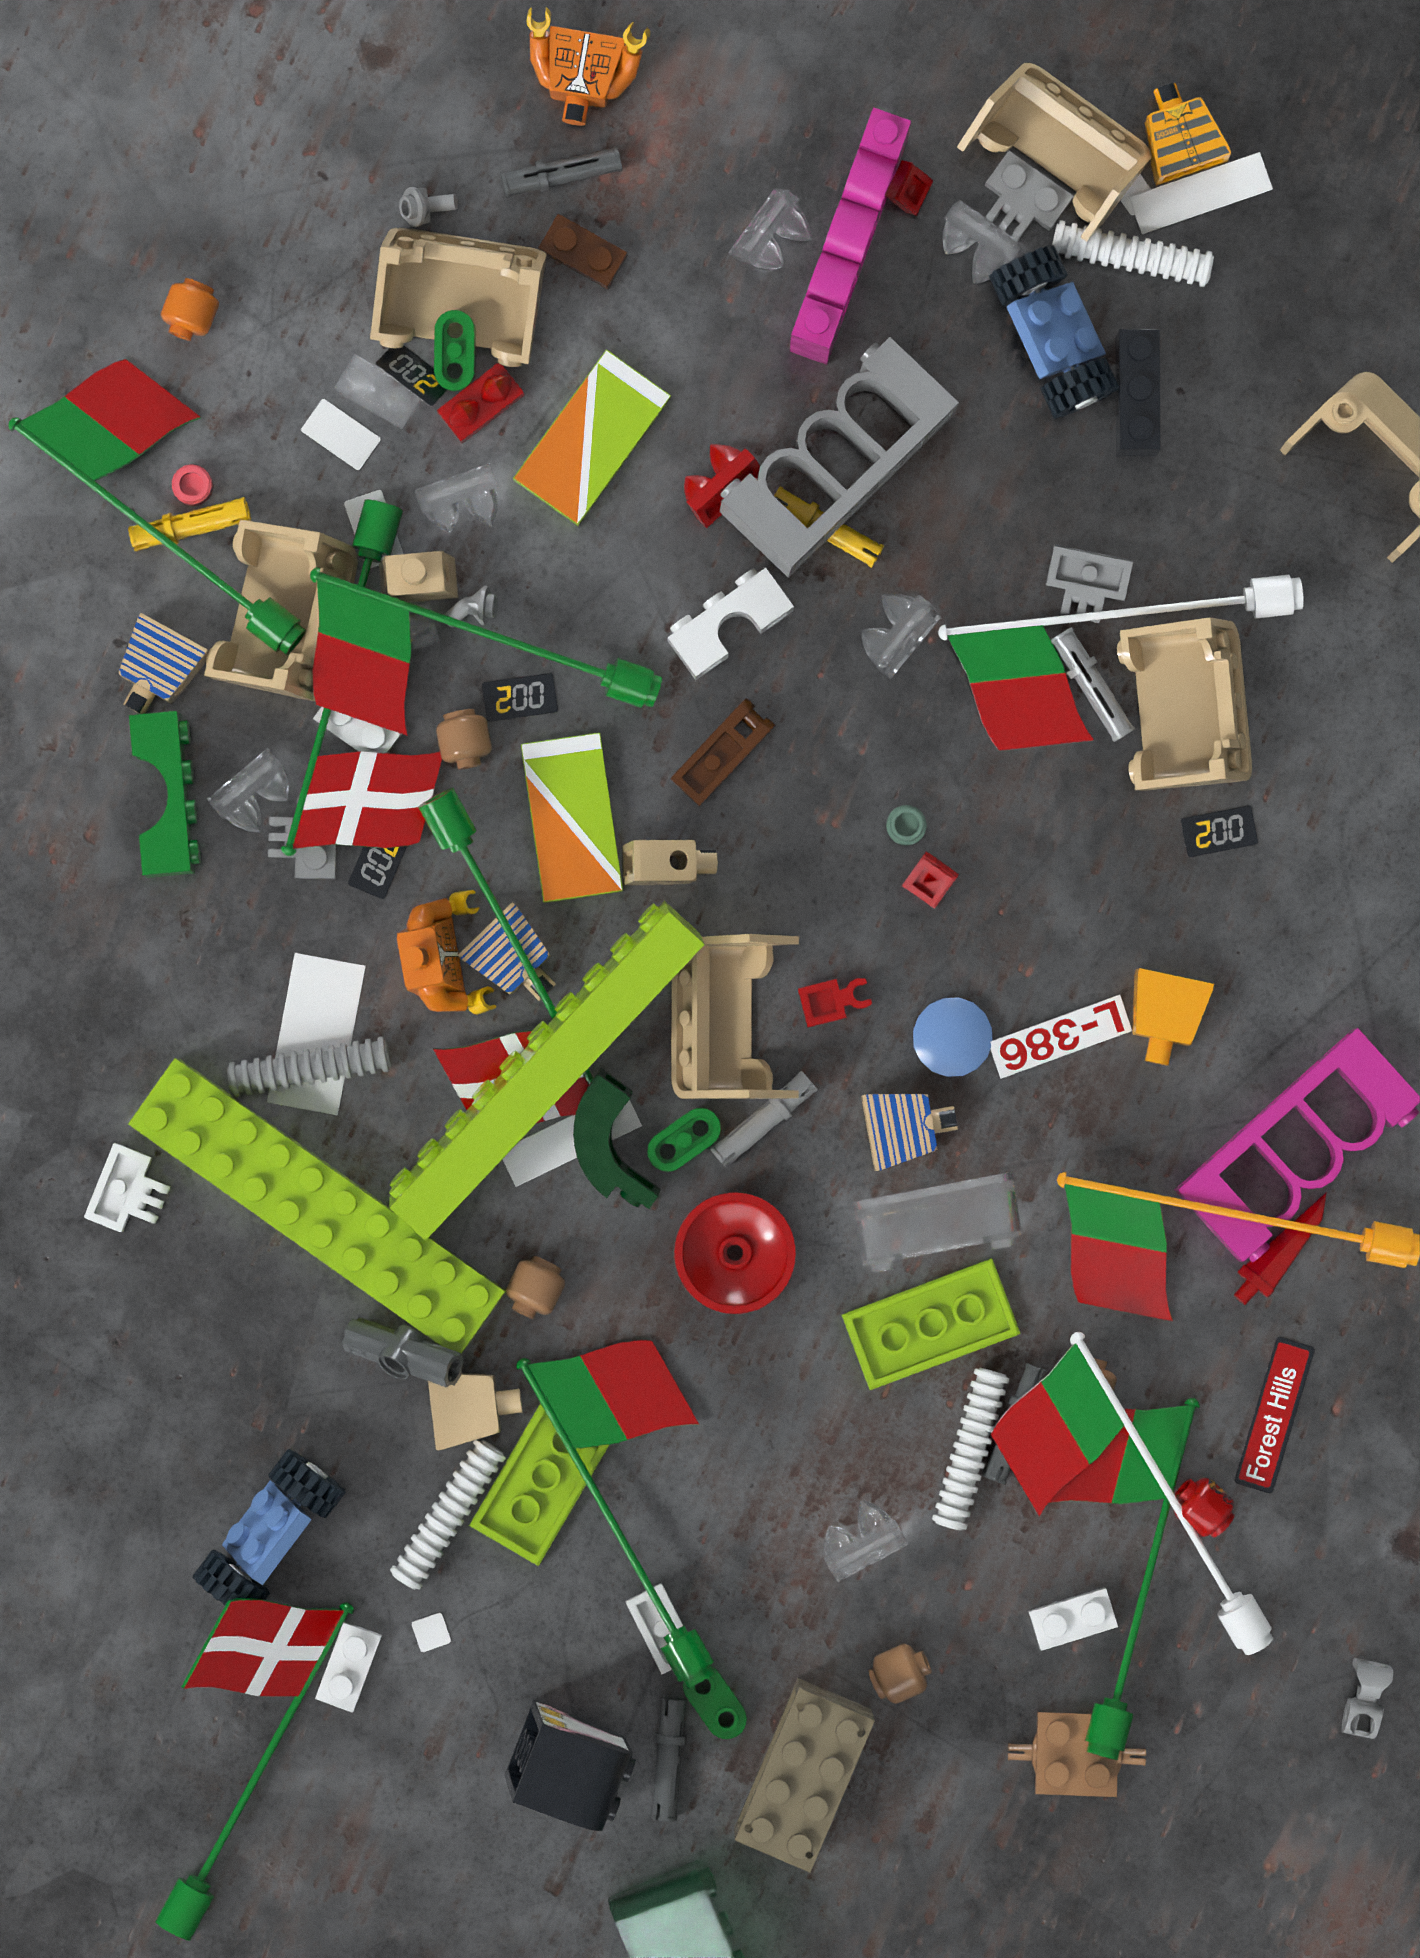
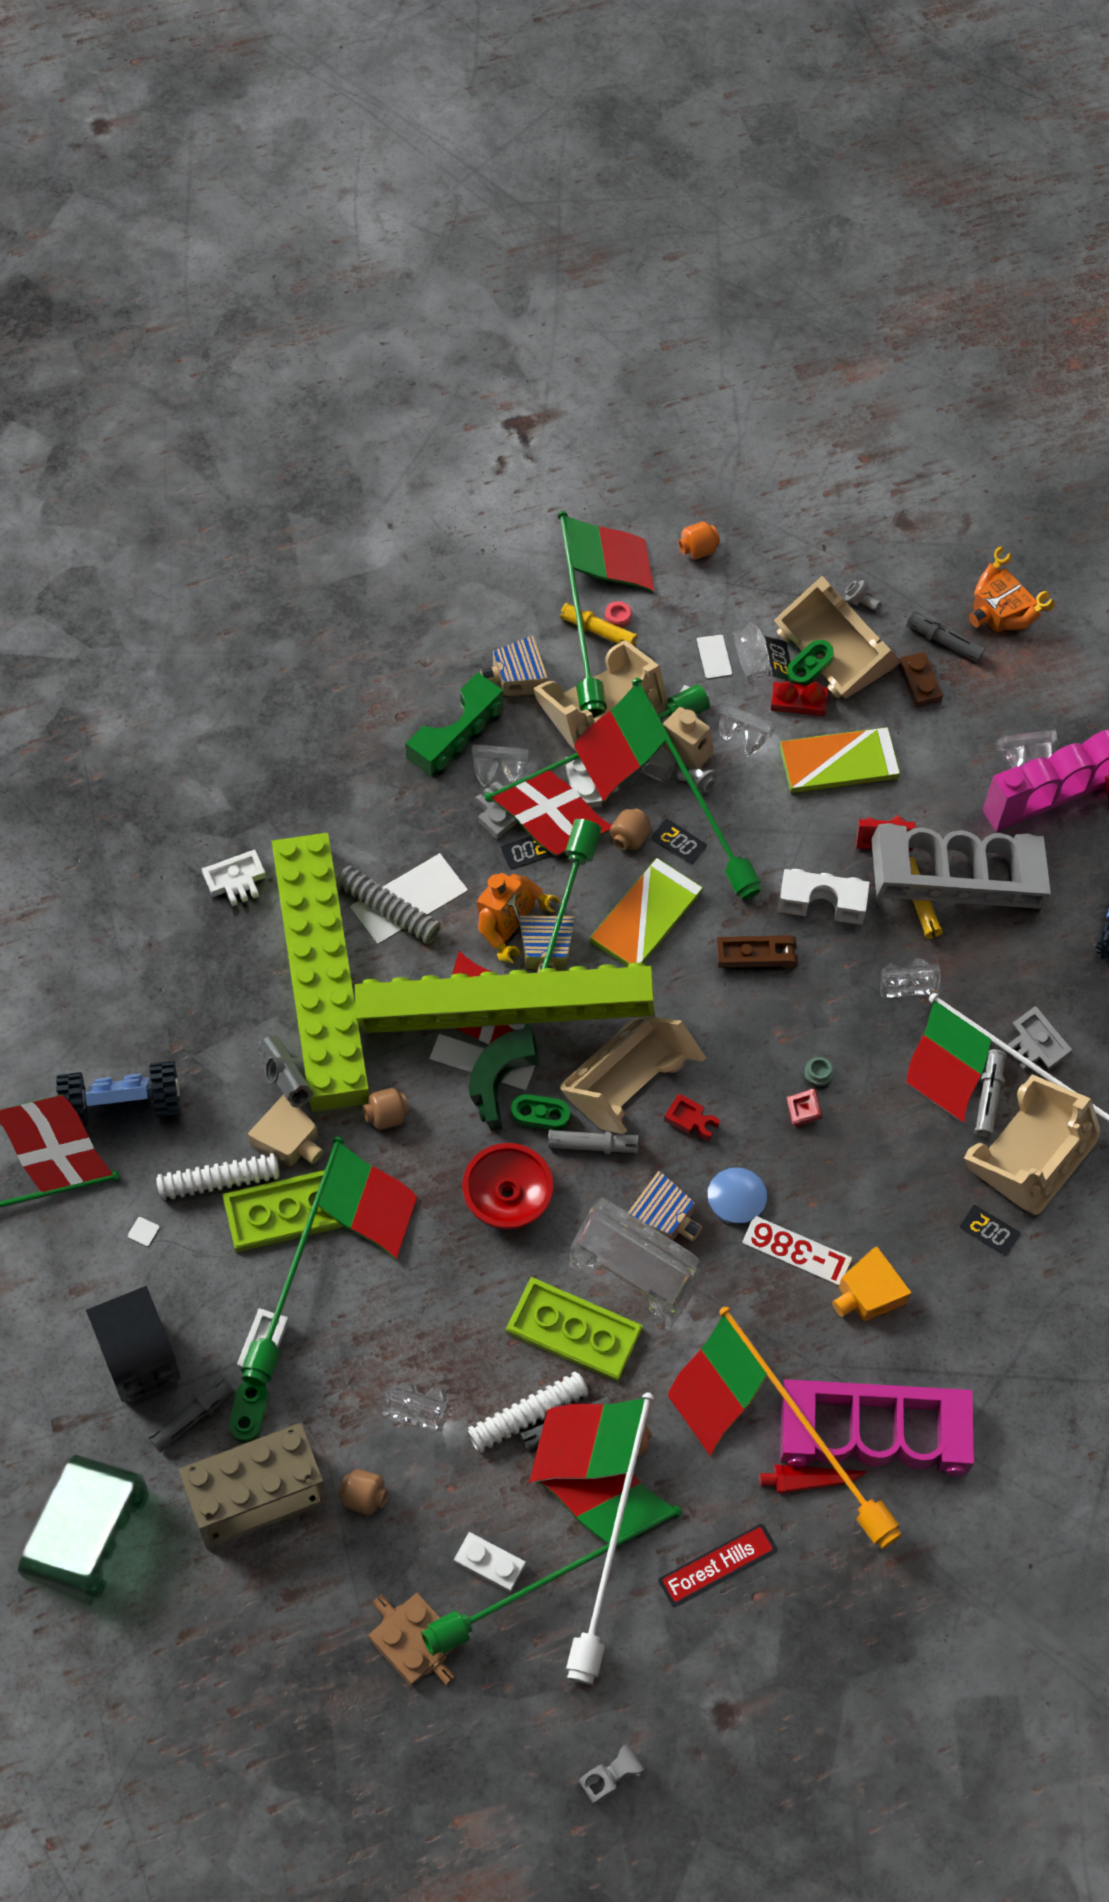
camera: 40 degrees right, 25 degrees down
white plate [315,1621,382,1713] -> none
tan torso [622,840,718,886] -> none
red head [1174,1477,1235,1538] -> none

